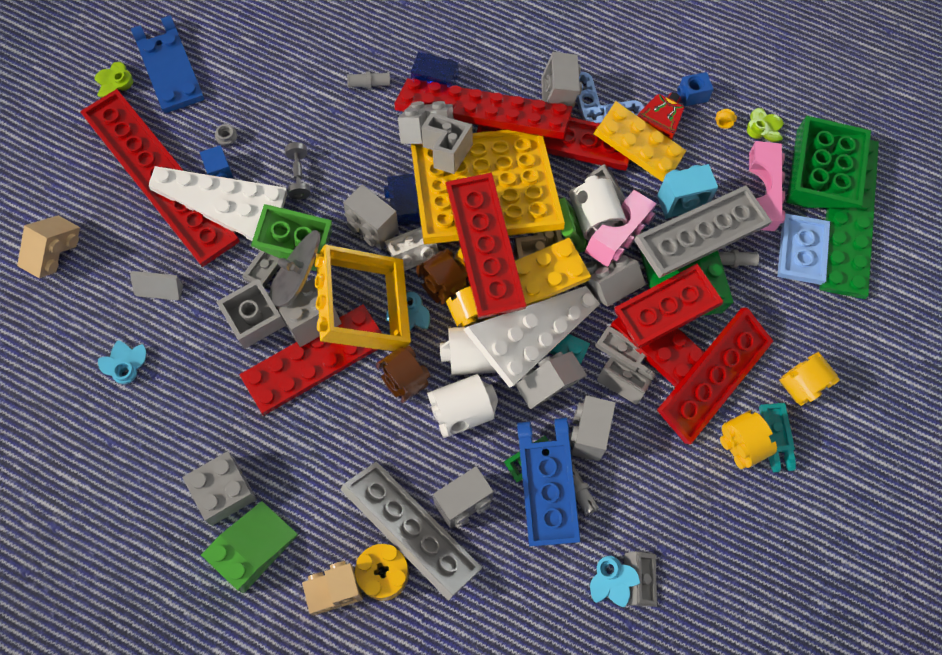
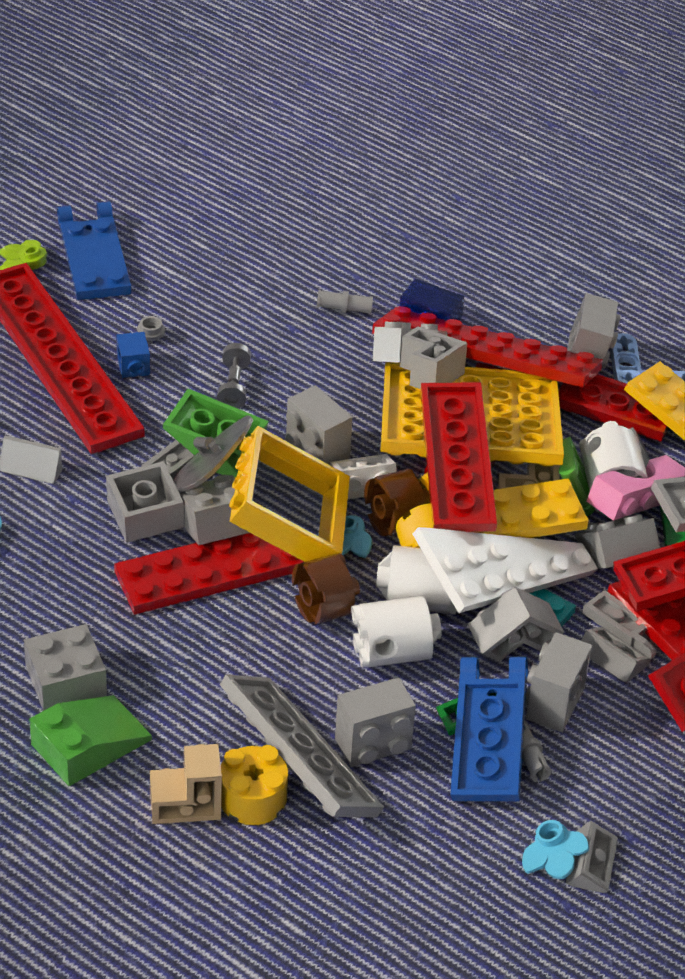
camera: 10 degrees right, 25 degrees down
white wing [149,166,288,241] -> none
clear blue brick [384,174,420,226] -> none

